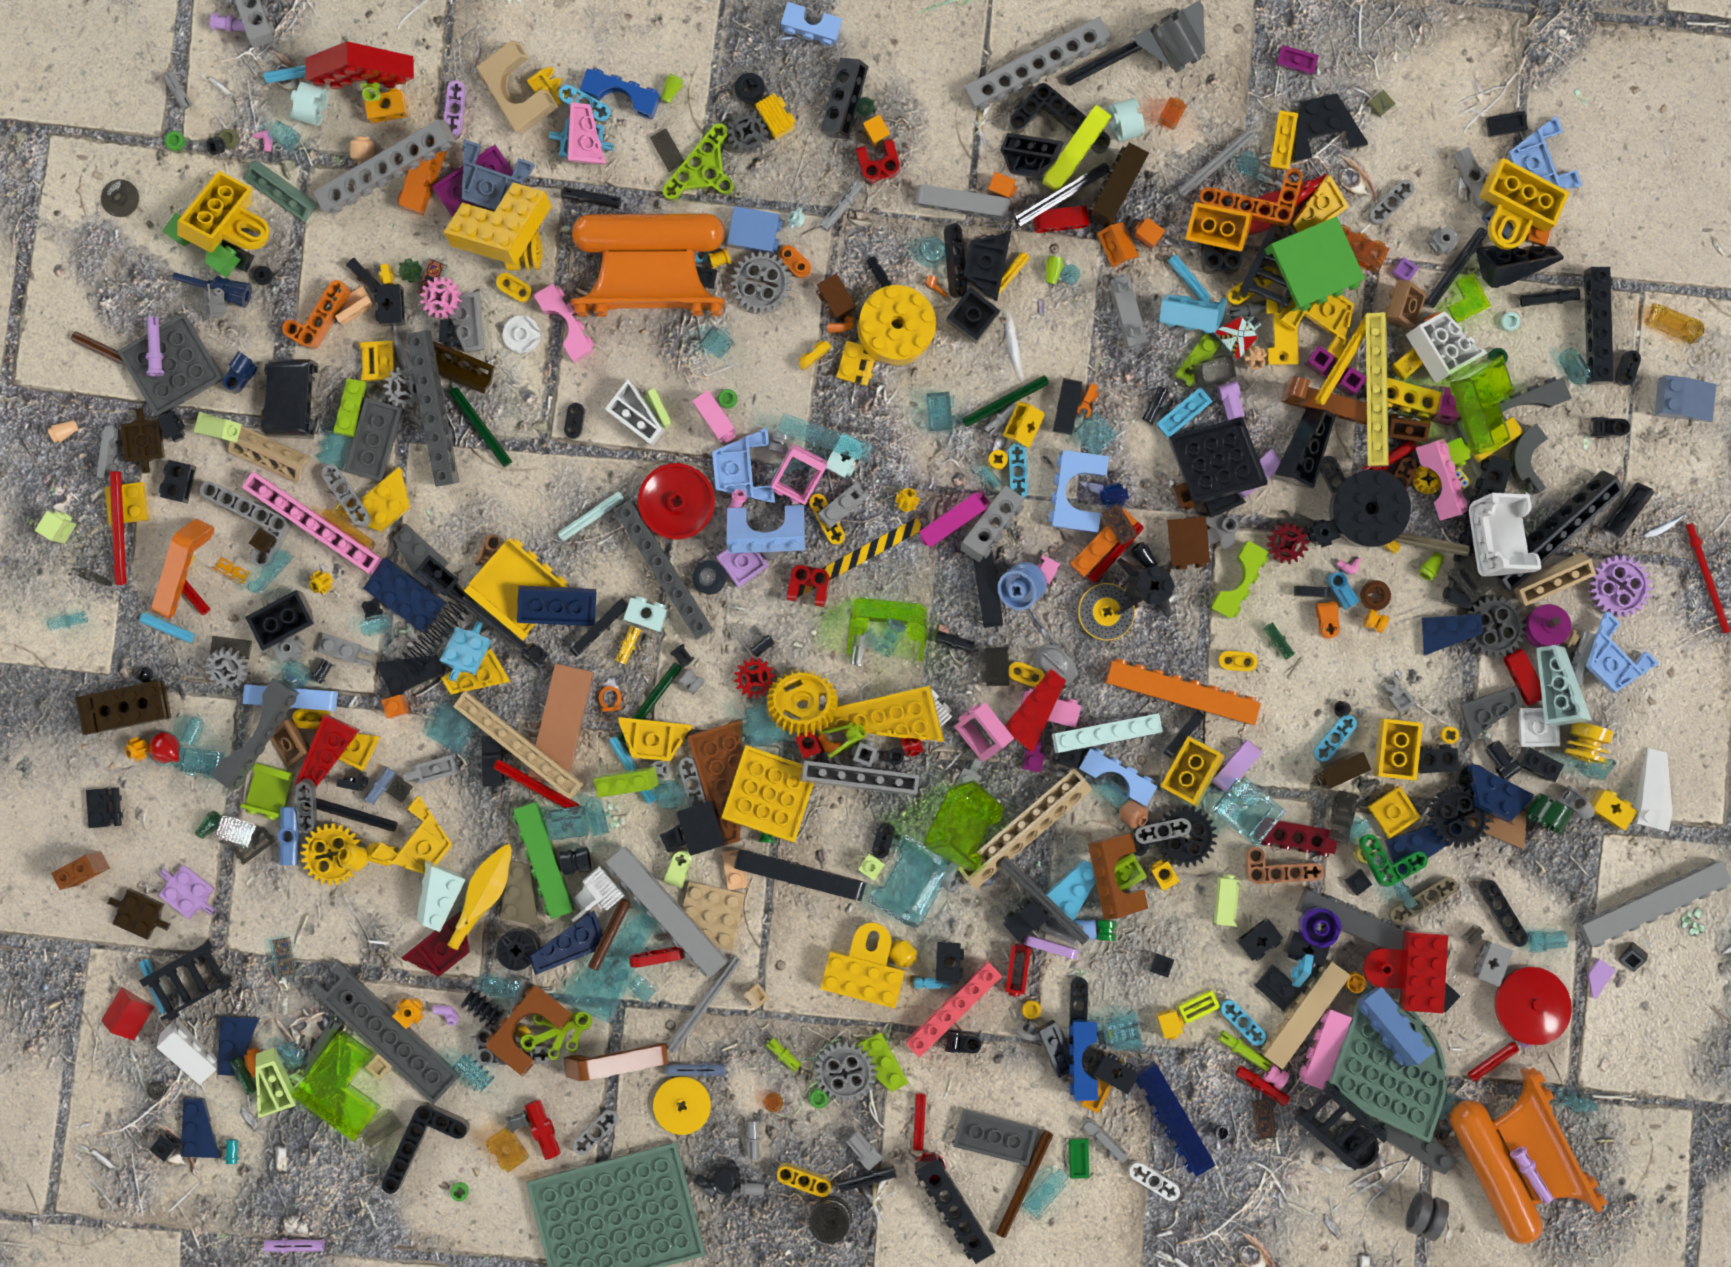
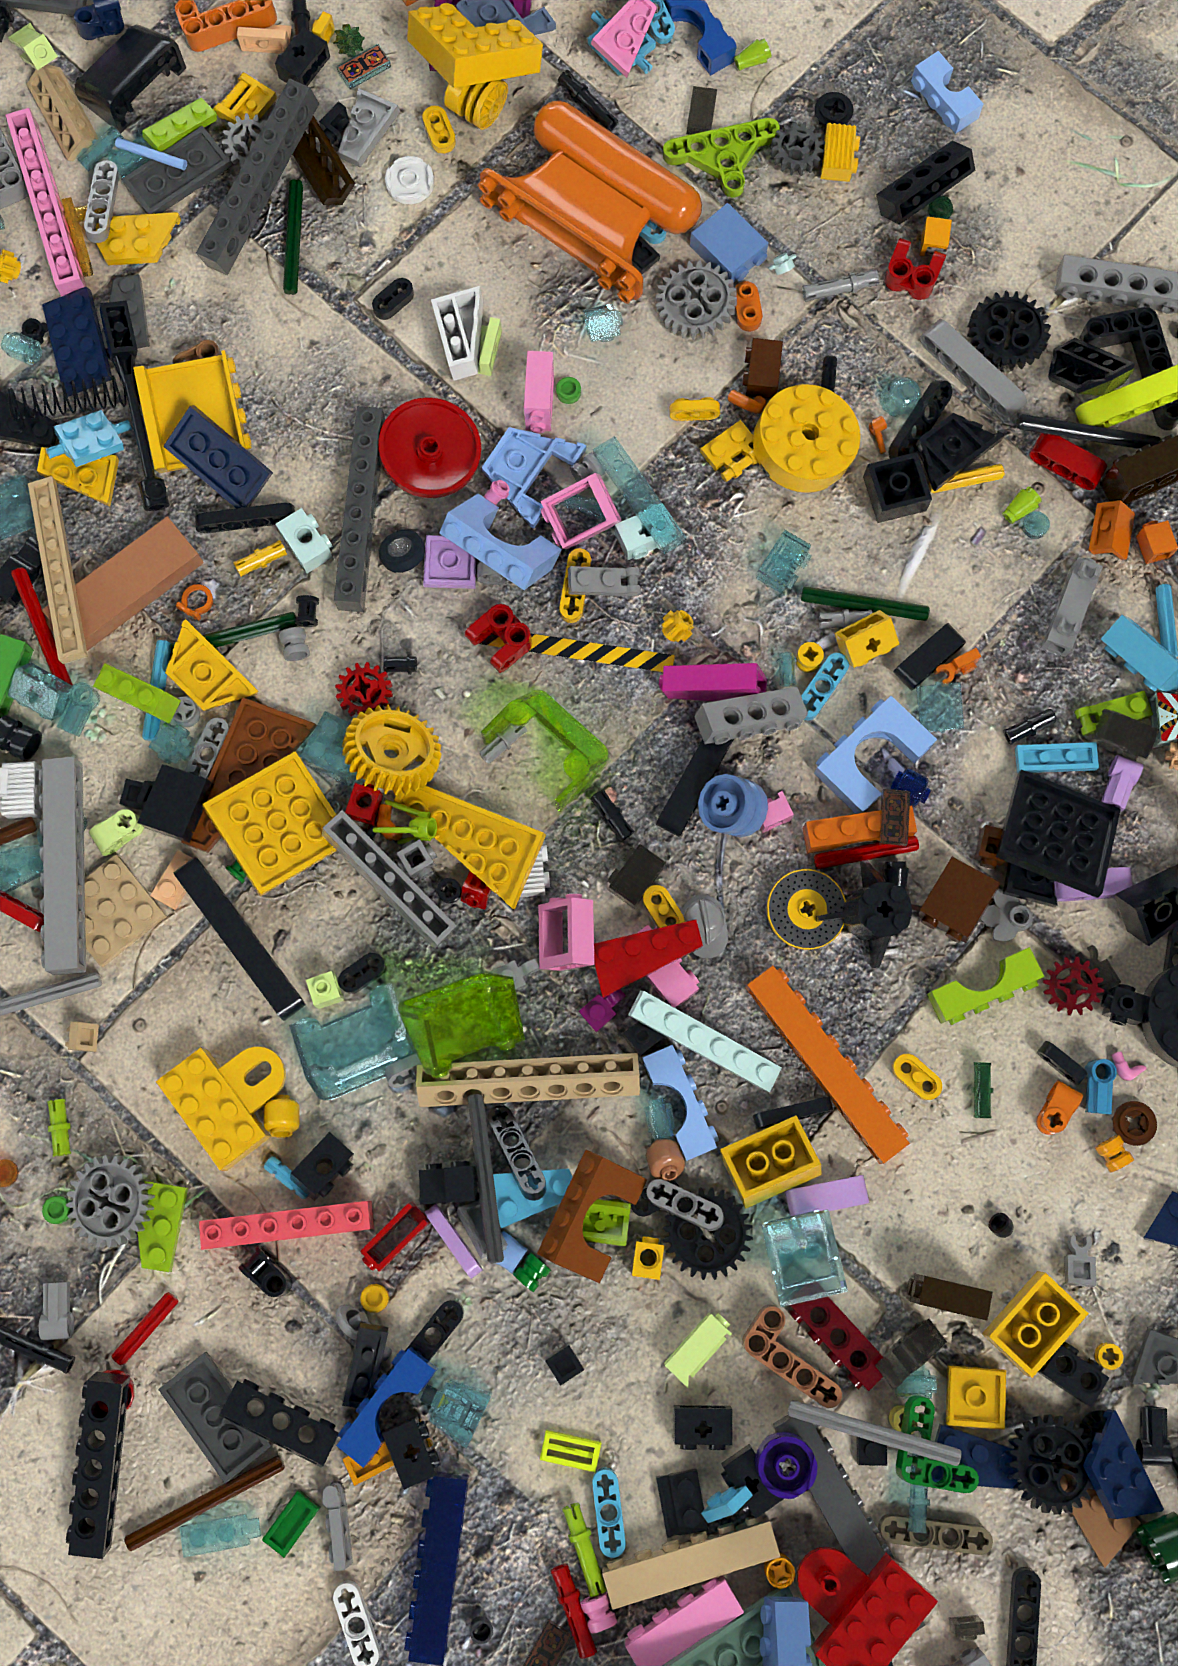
camera: 35 degrees right, 10 degrees down
bright pink gear [420,277,462,319] -> none
bright pink arch [534,284,594,363] -> none
light aqua axle [558,492,625,541] -> none
yellow bush [708,247,732,269] -> none
clear light blue hinge [875,618,907,657] -> none
orange brick [987,172,1018,199] -> none
yellow brick [1155,1008,1185,1040] -> none
medium azure beam [1313,715,1357,762] -> none
none -> clear light blue pin [77,125,124,171]
none -> light blue bar [115,137,187,170]
none -> black brick [219,1379,339,1468]
none -> black beam [488,1105,547,1201]
none -> light grey axle [788,1400,961,1466]
none -> black gear [967,290,1051,371]

